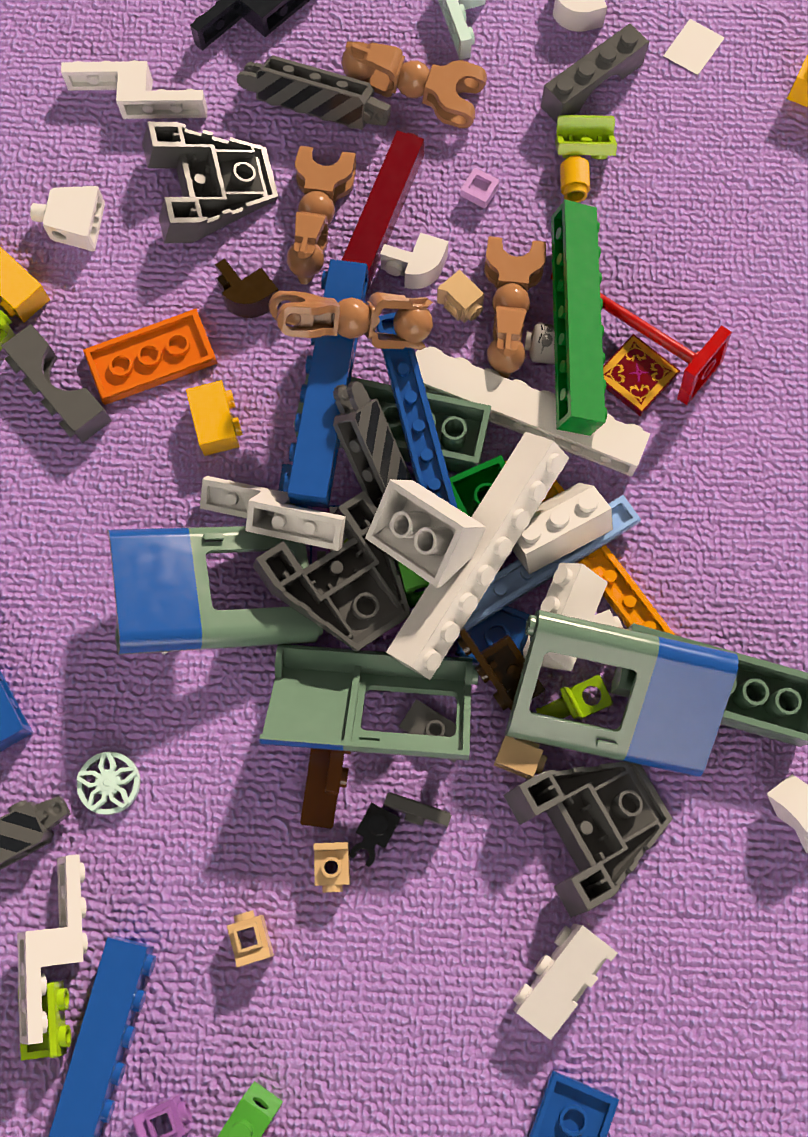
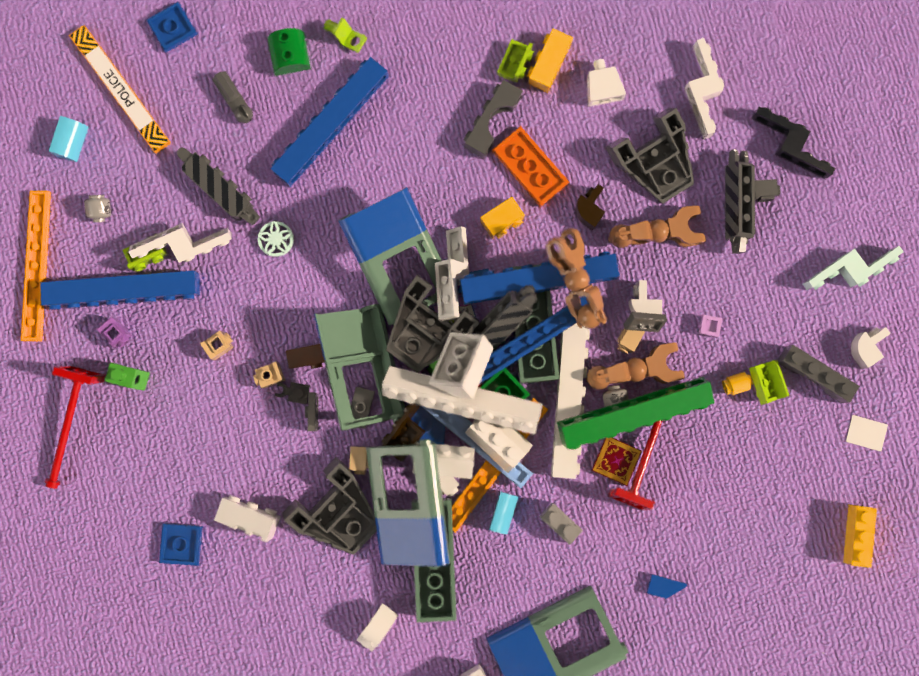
camera: 70 degrees right, 10 degrees up
medium nougat piece [341,41,487,128] -> none
dark red brick [342,130,424,294] -> none
lime bracket [536,675,613,720] -> none
none -> medium azure brick [489,491,519,534]
none -> light grey brick [539,503,583,545]
none -> dark grey plate [623,312,667,332]
none -> dark grey window [755,179,780,202]

